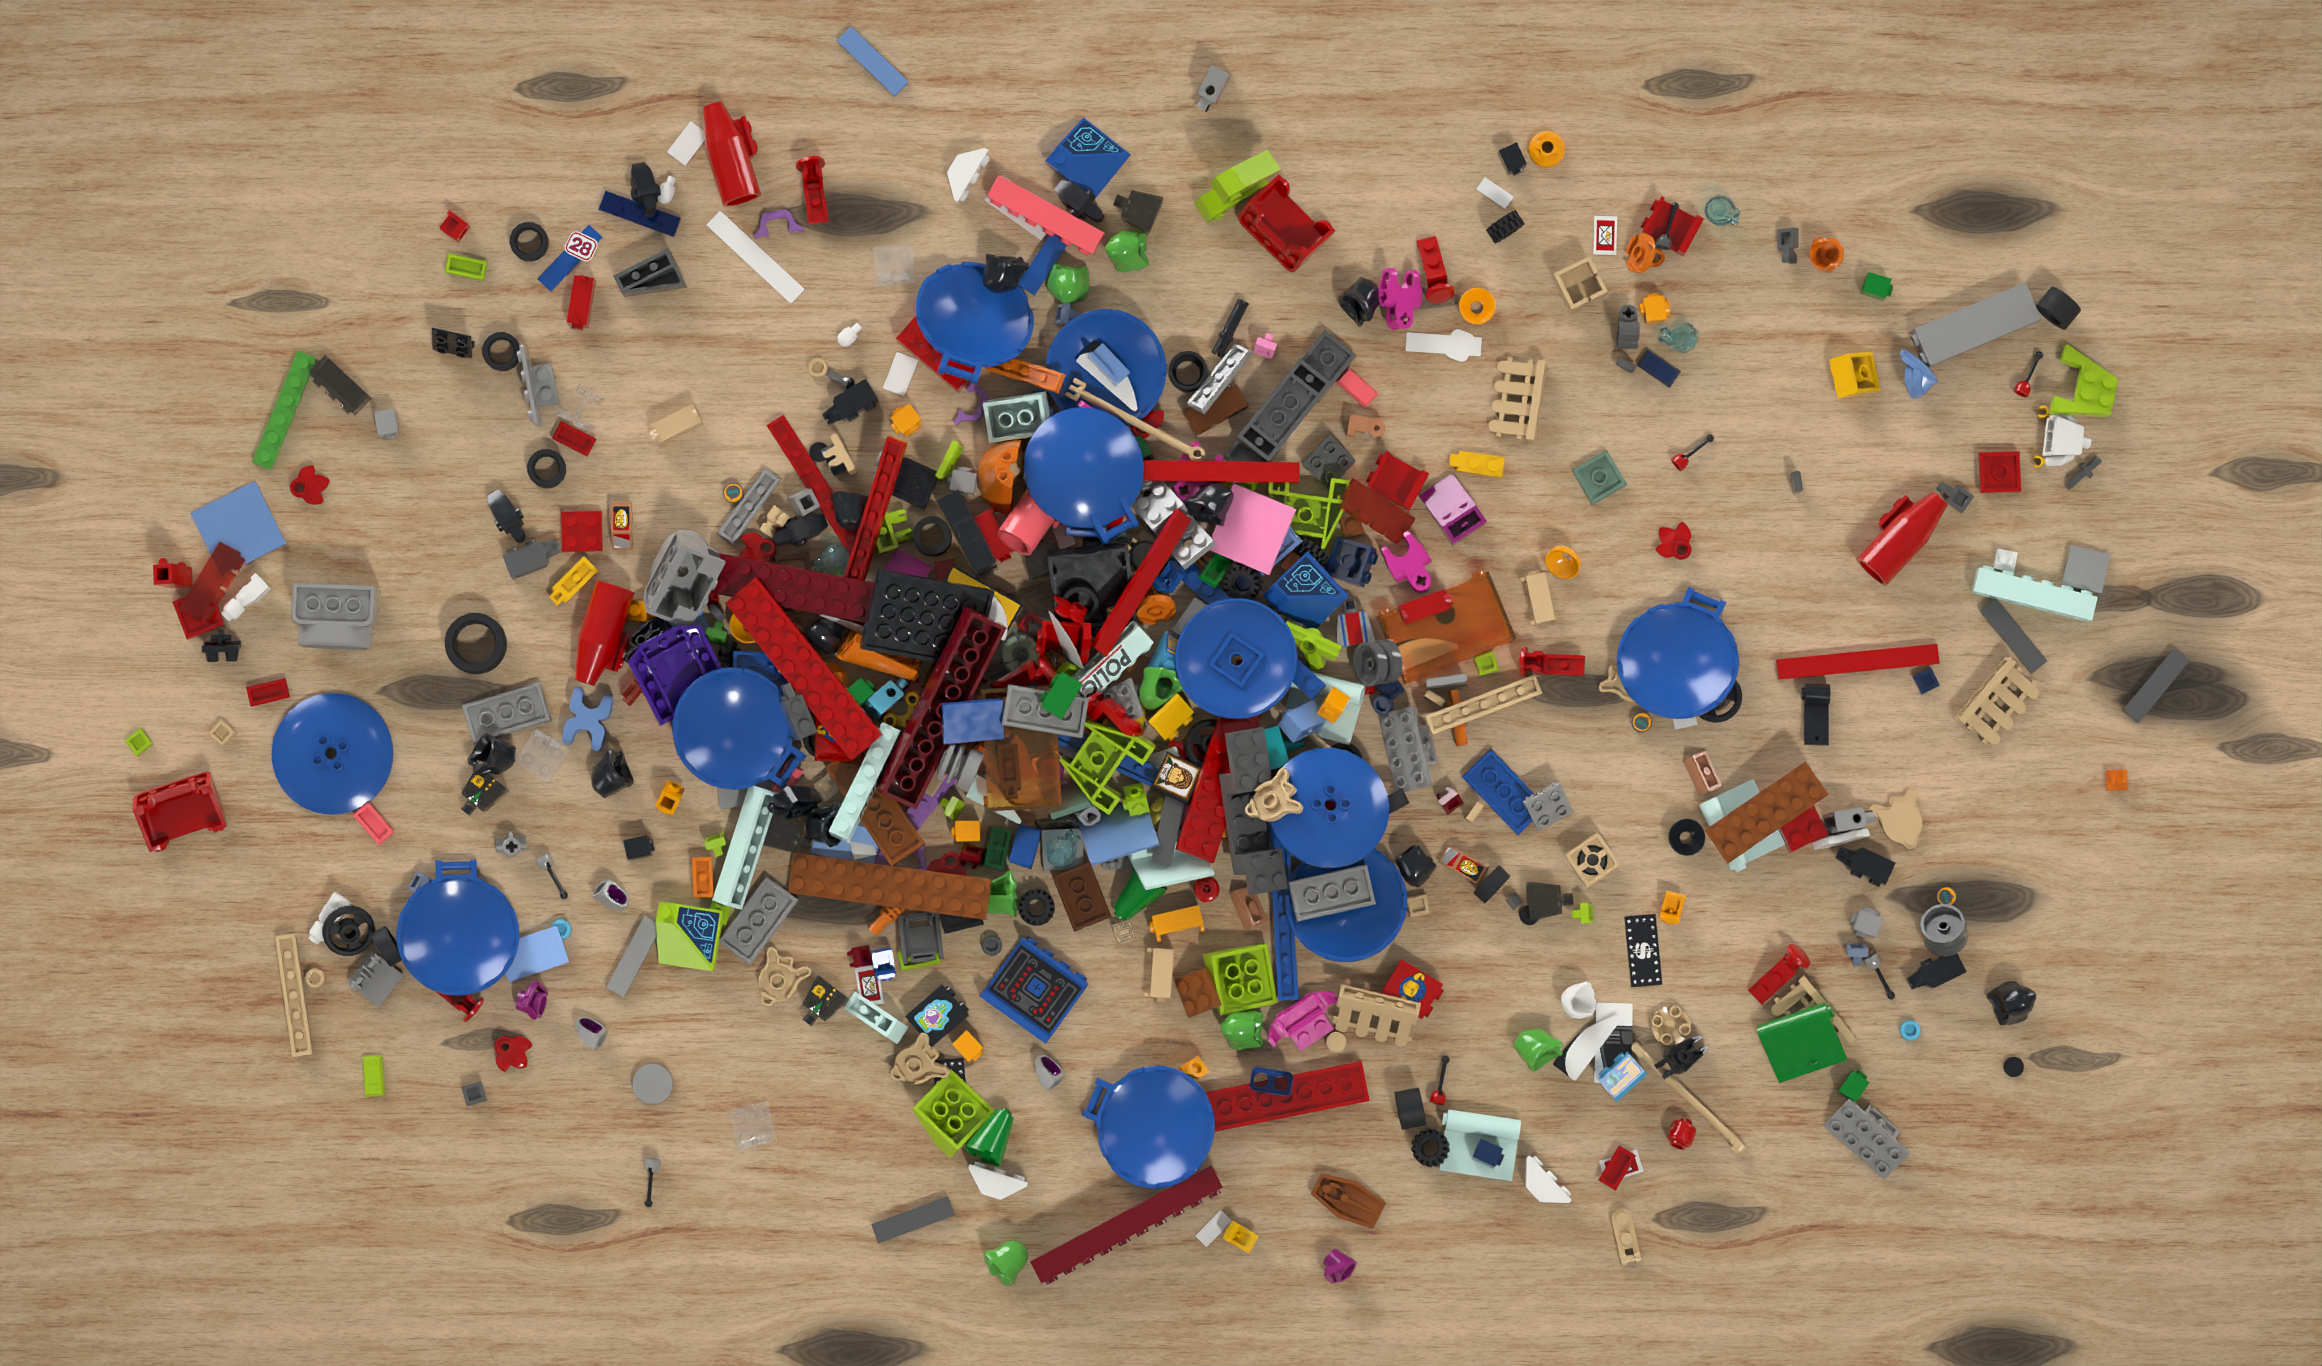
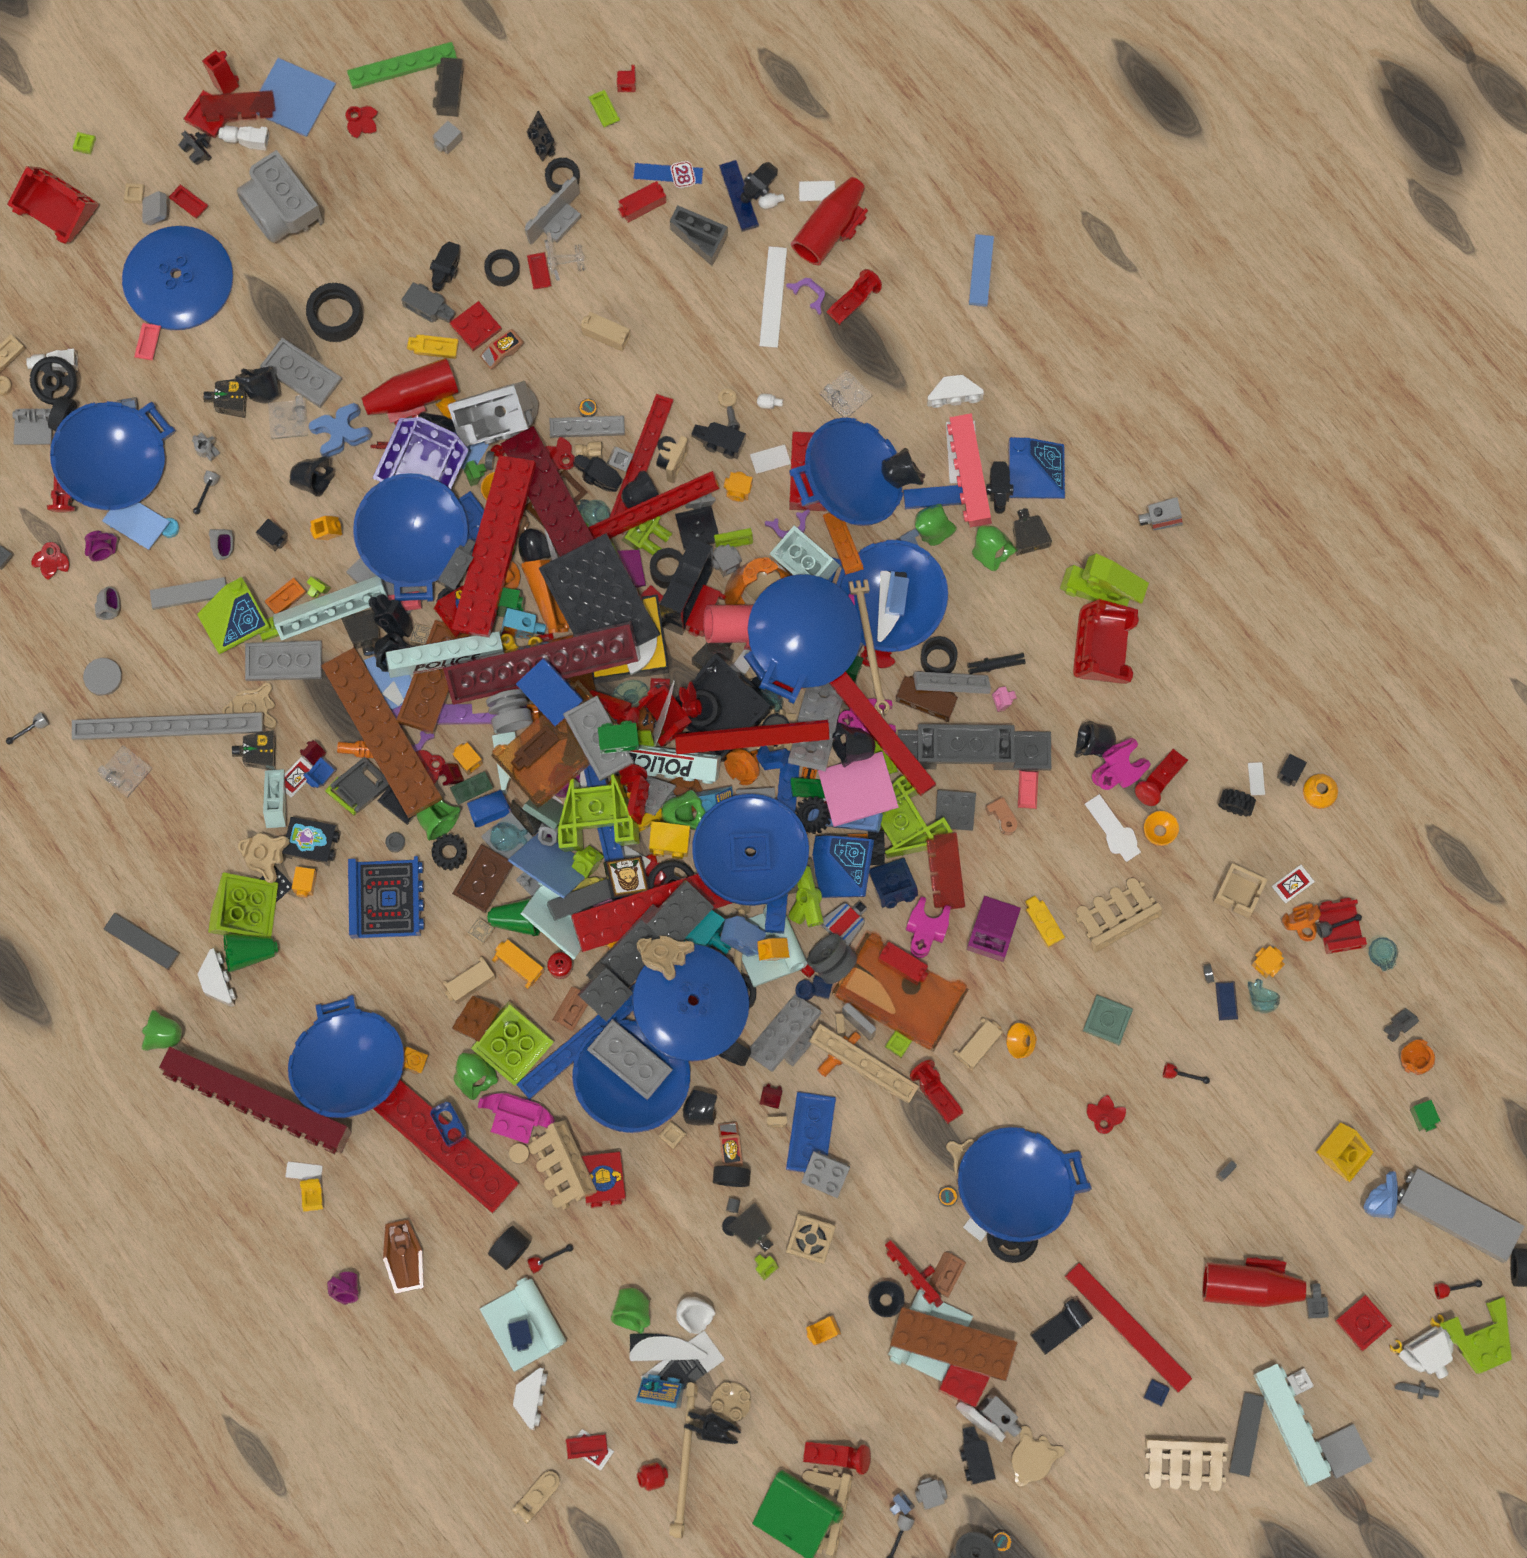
camera: 50 degrees right, 10 degrees down
black tyre [509,222,549,262] -> none
black plant [718,641,741,667] -> none
lime tile [939,796,965,821] -> none
light grey rock [1034,1055,1065,1091] -> none
dark orange plate [1340,514,1365,539] -> none
red panel [1365,451,1429,511] -> none
black tyre [1411,1129,1450,1167] -> none
dark grey piece [1617,305,1640,349] -> none
black sticker [1624,914,1662,987] -> none
none -> light grey plate [72,713,263,740]
none -> light grey piece [142,191,167,226]
none -> red plate [885,1240,943,1308]

